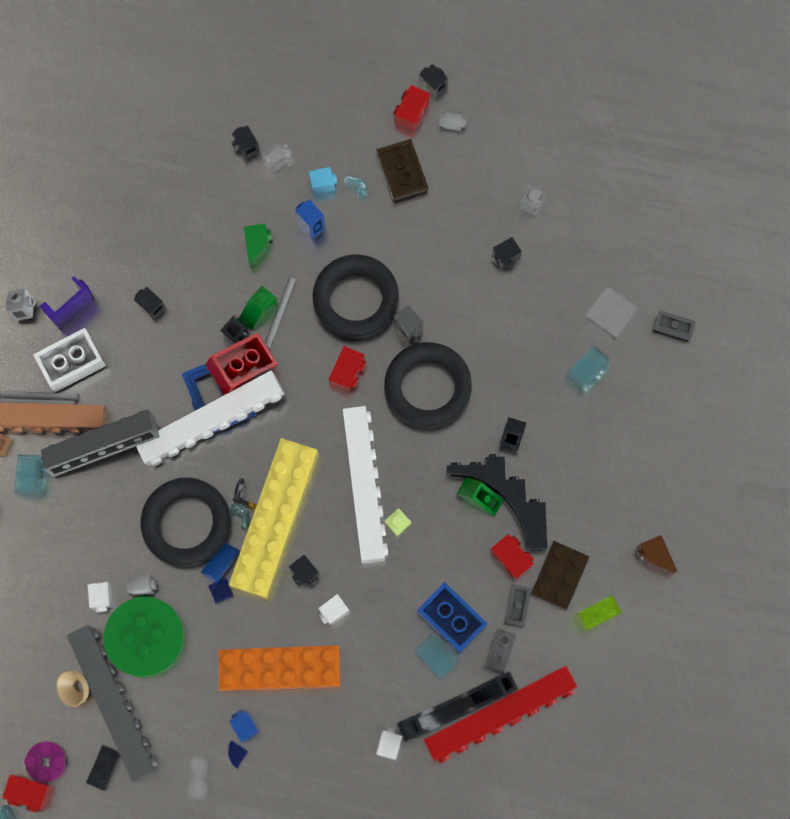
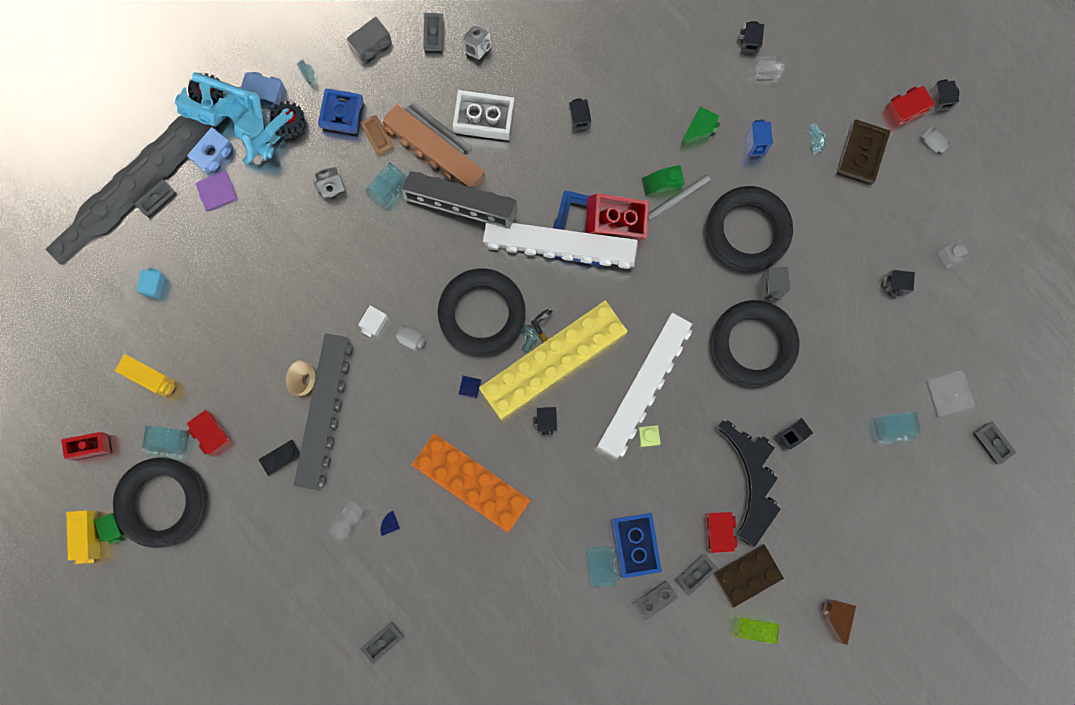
camera: 30 degrees right, 5 degrees up
magenta plate [24,741,66,783] -> none
dark purple panel [39,276,94,330] -> none
green brick [104,597,185,678] -> none
blue slope [201,543,241,584] -> none
black brick [220,315,248,343] -> none
blue brick [229,710,260,743] -> none
medium azure brick [309,167,337,195] -> none
white brick [318,594,350,626] -> none
red brick [328,346,367,393] -> none
white brick [376,728,402,760] -> none
black arch [397,671,518,742] -> none
red brick [423,666,577,764] -> none
green slope [457,477,504,517] -> none

